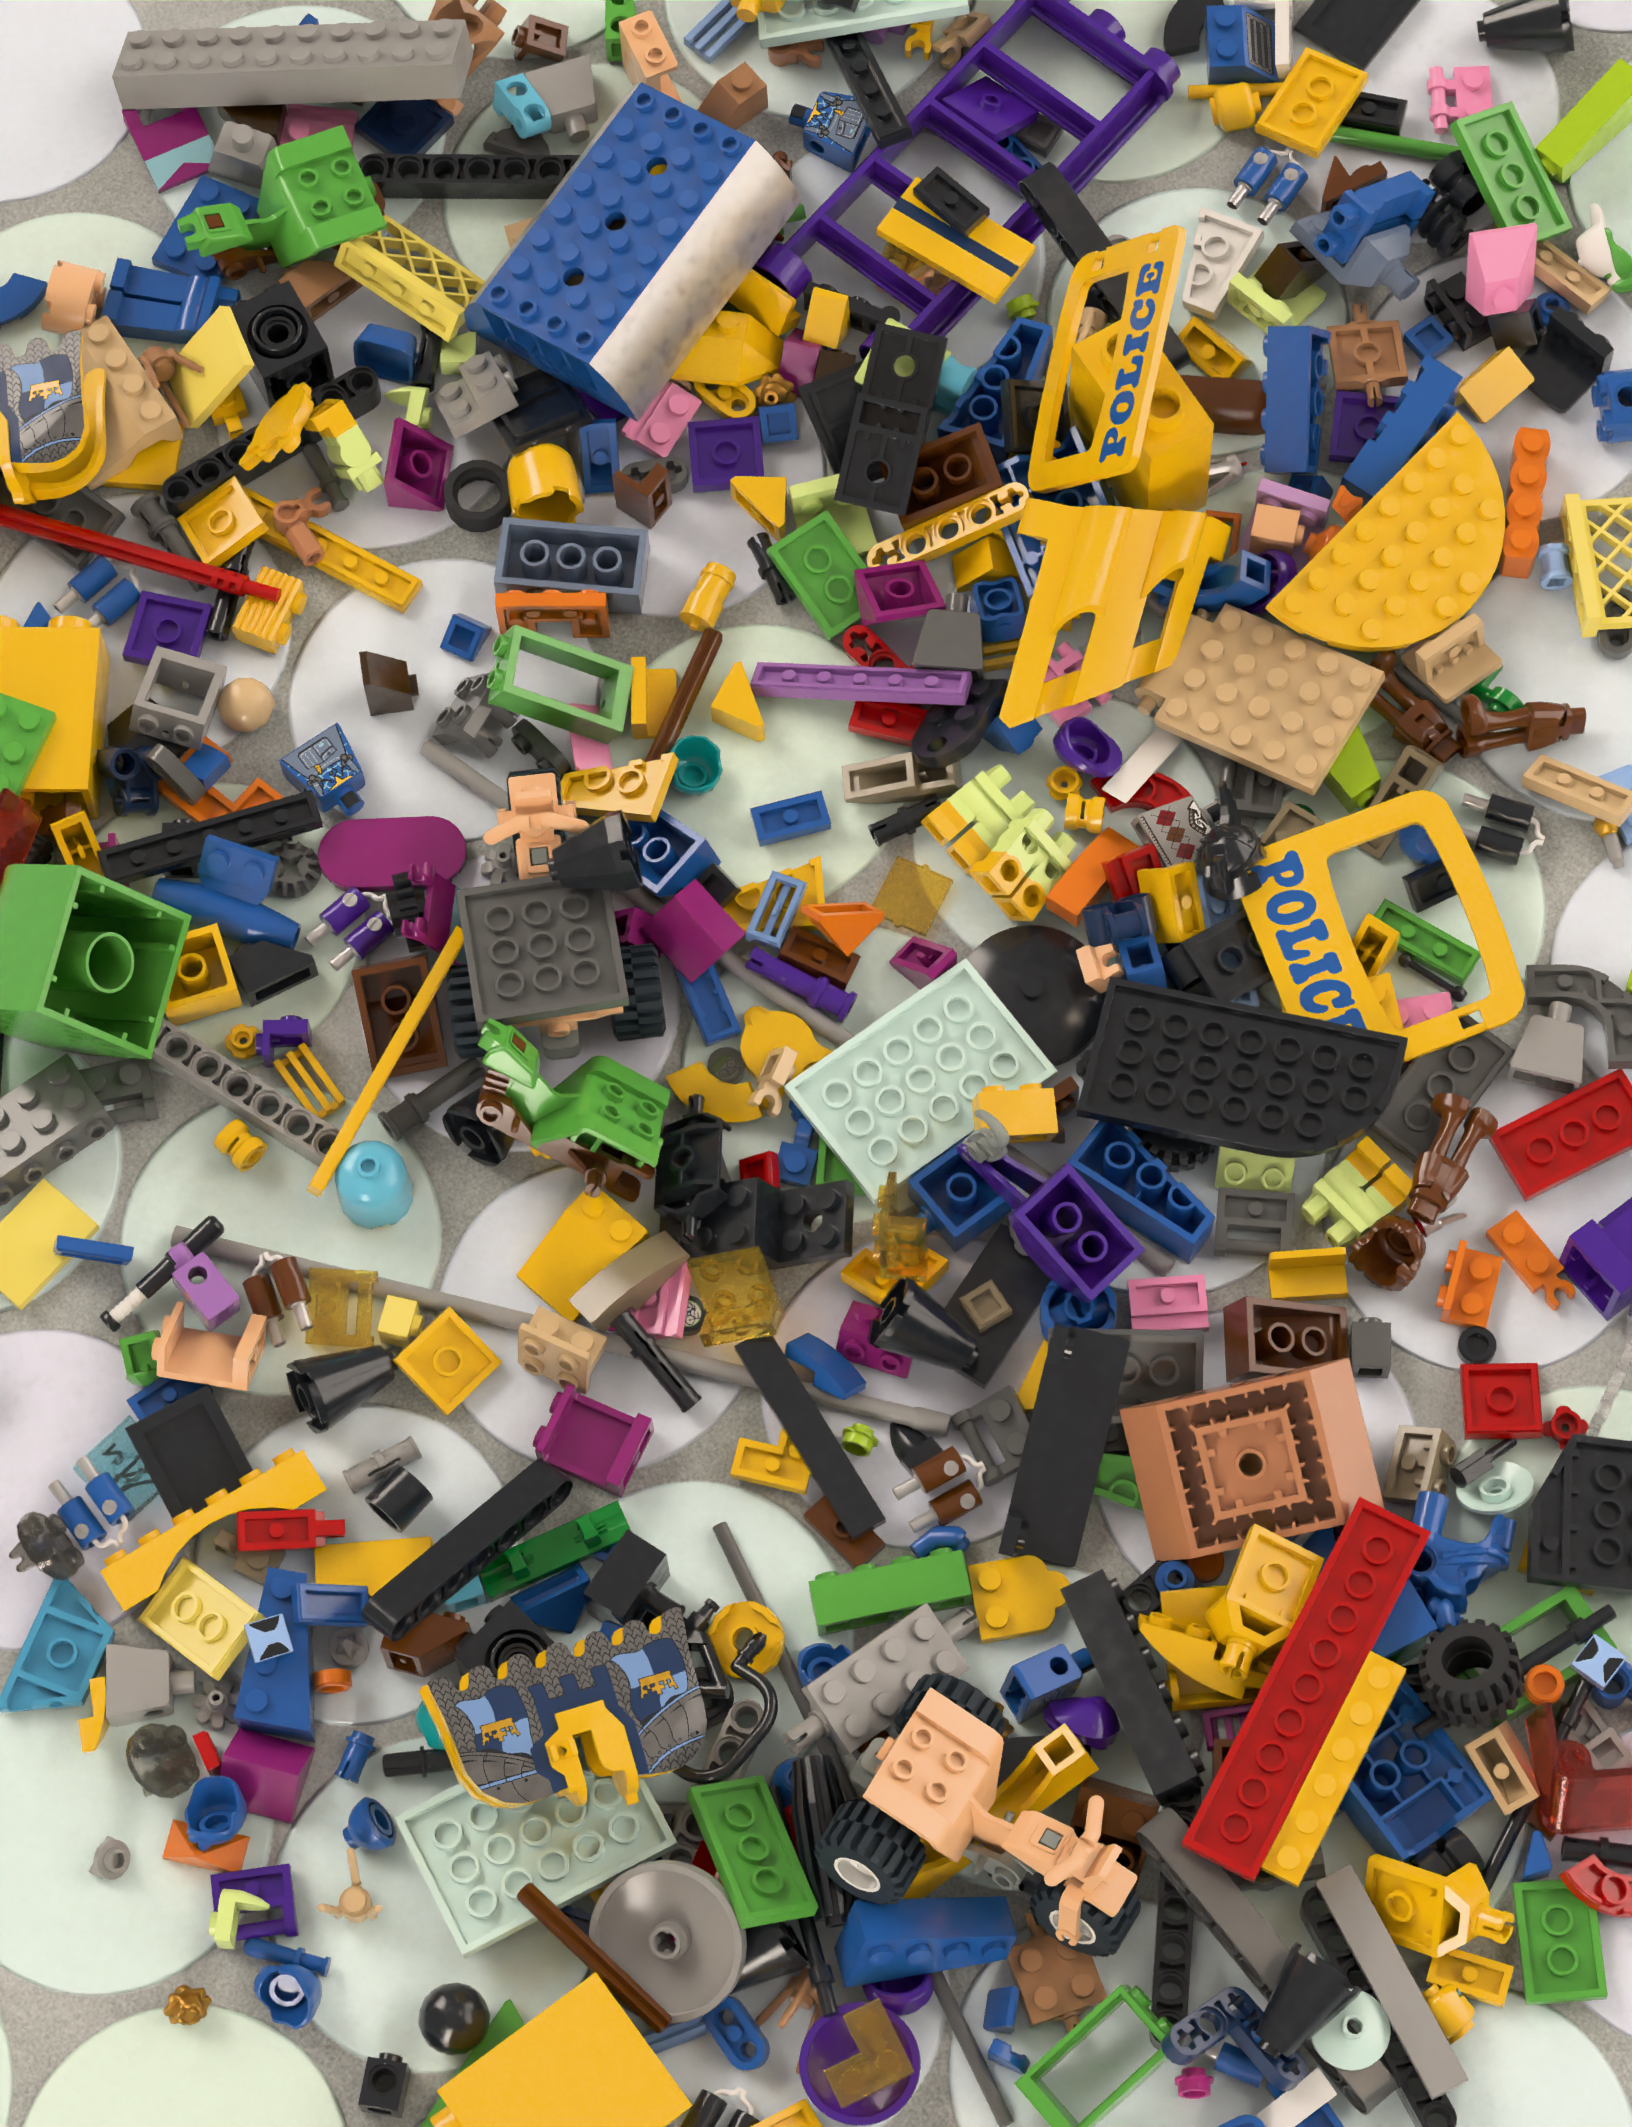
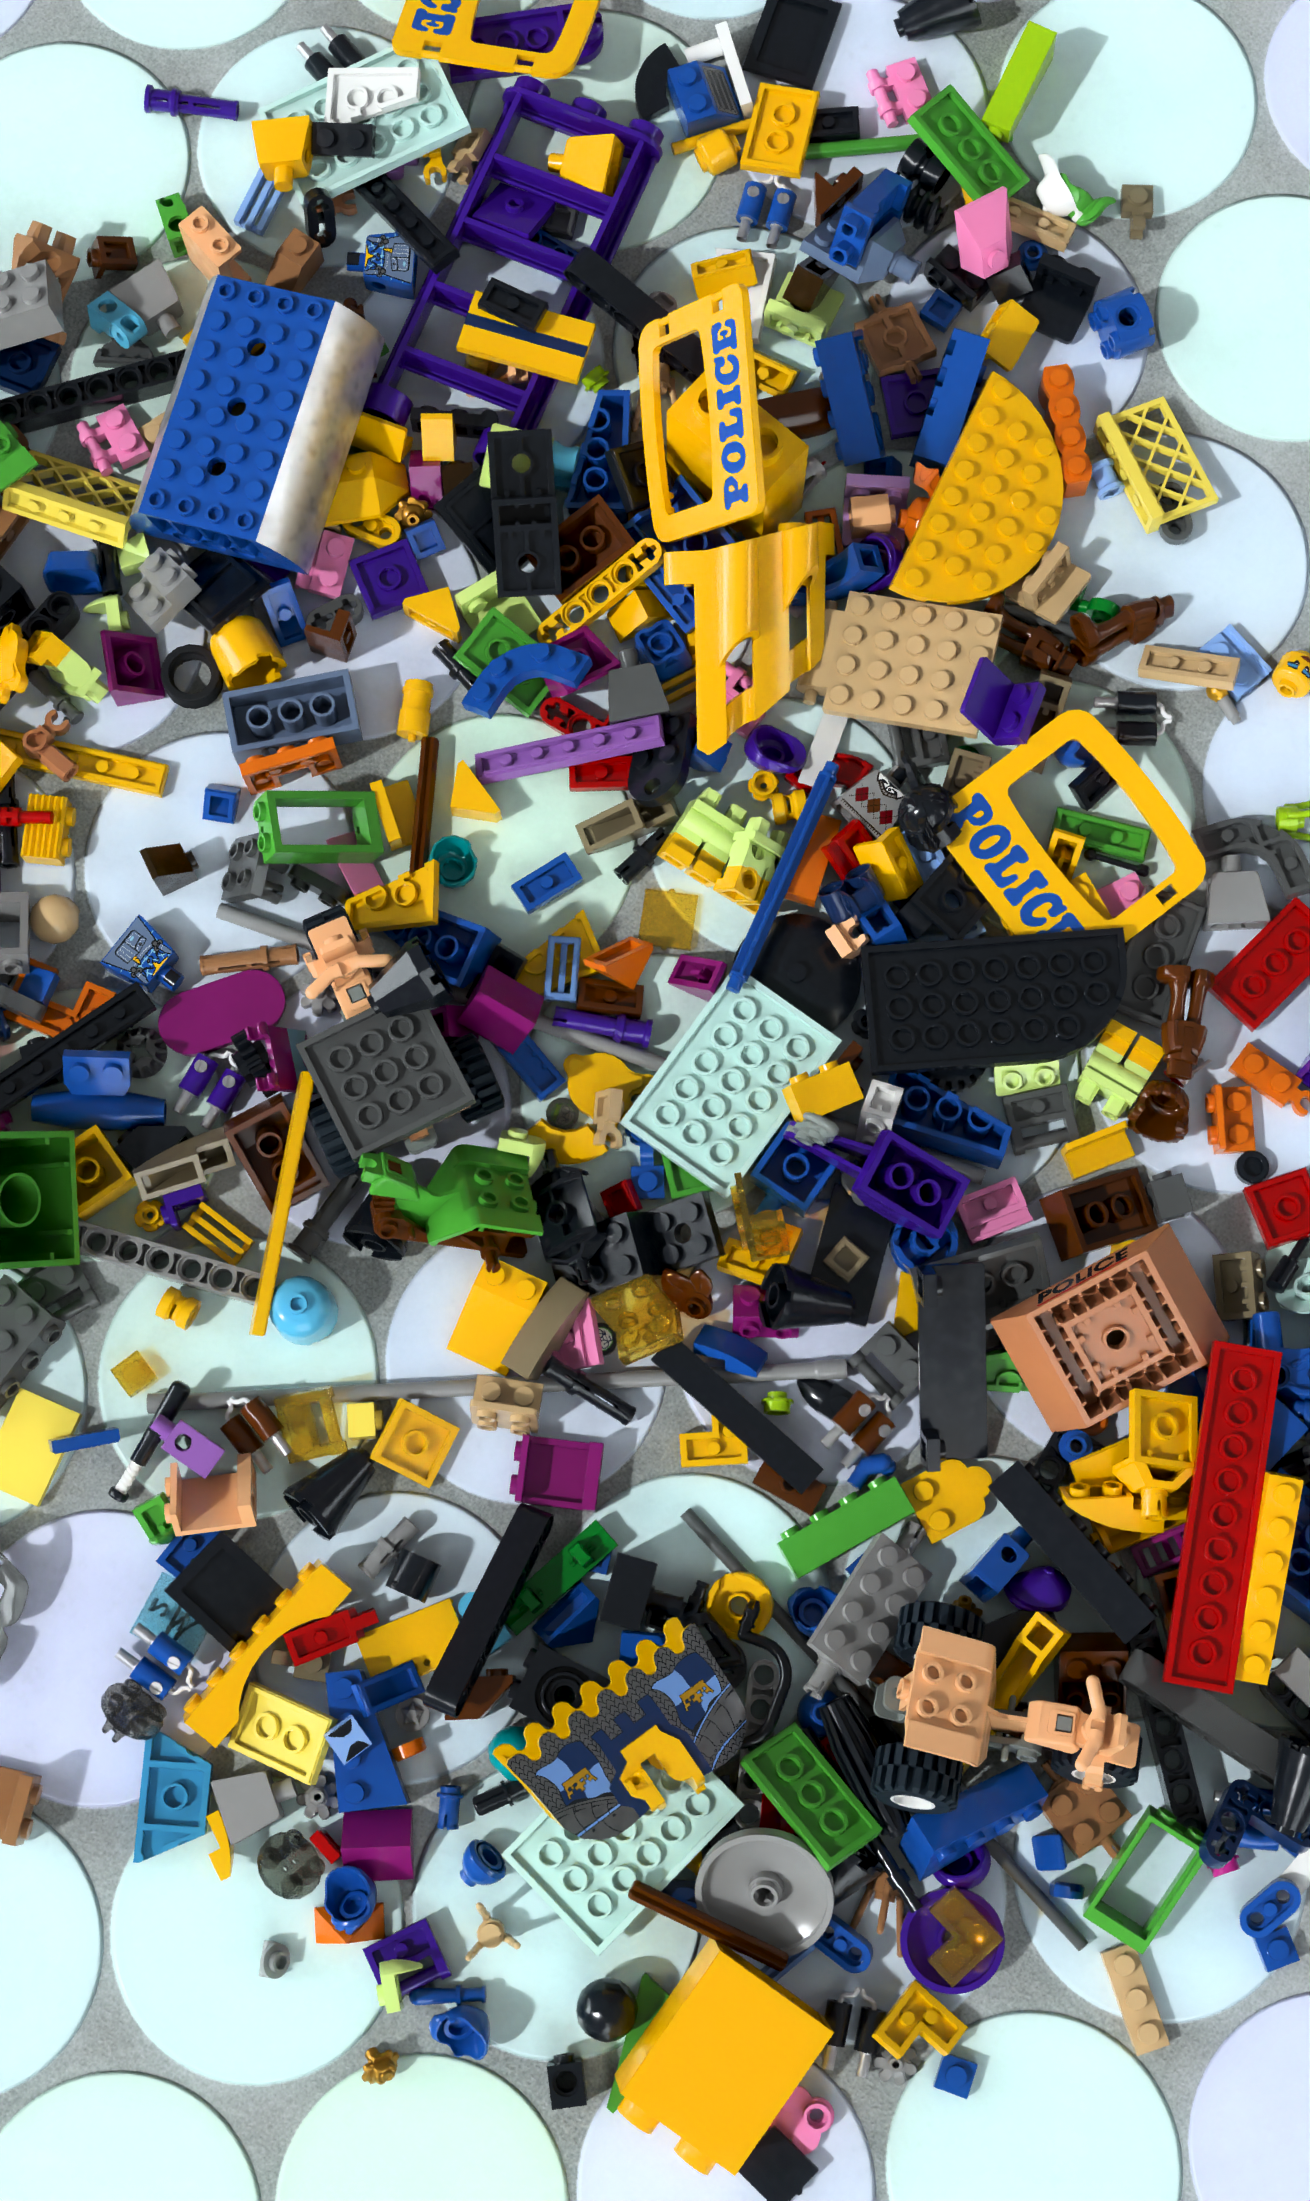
camera: 20 degrees left, 10 degrees up
none -> bright pink plate [76,403,151,477]
none -> clear yellow plate [110,1350,158,1398]
none -> dark tan slope [132,1126,236,1202]
none -> medium nougat pin [199,944,300,976]
none -> black beam [303,187,336,248]
none -> blue plate [461,643,593,719]
none -> yellowish green plate [497,1127,546,1178]
none -> yellow torso [548,134,625,197]
none -> reddish brown plate [653,1268,713,1319]
none -> yellow slope [690,249,758,299]
none -> blue piece [726,761,840,994]
none -> white bracket [855,1079,904,1146]
none -> dark purple bracket [960,657,1046,746]

